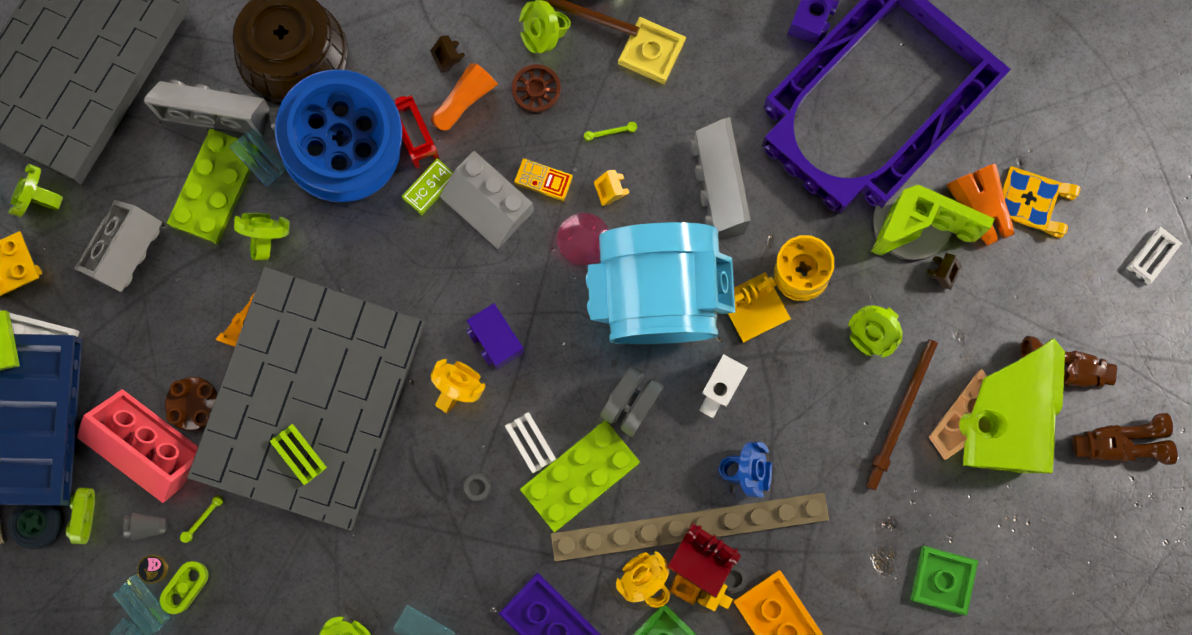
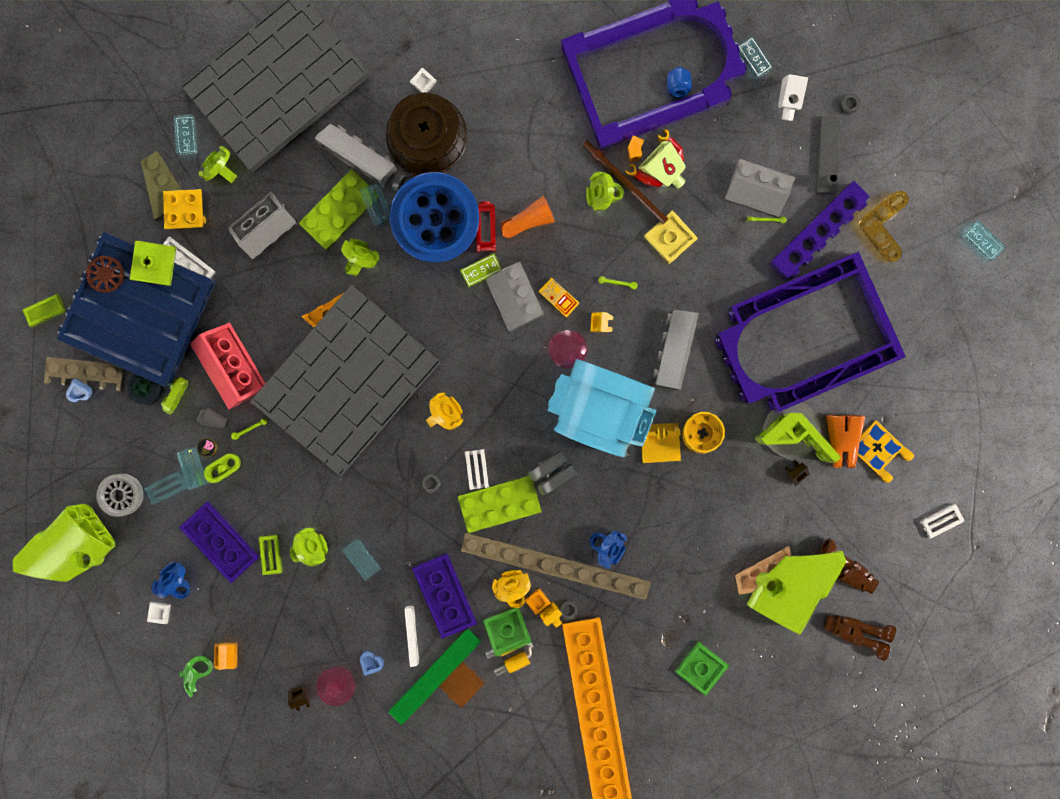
camera: 25 degrees right, 10 degrees up
reddish brown dish [165,377,218,431] -> none
lime tile [270,424,327,485] -> none
dark brown tile [430,35,465,73] -> none
dark purple brick [466,303,525,370] -> none
copper wheel [512,64,561,113] -> none
dark red hinge [667,523,741,599] -> none
white torso [699,354,748,418] -> none
lime tile [848,305,903,358] -> none
reddish brown bar [866,339,938,491] -> none

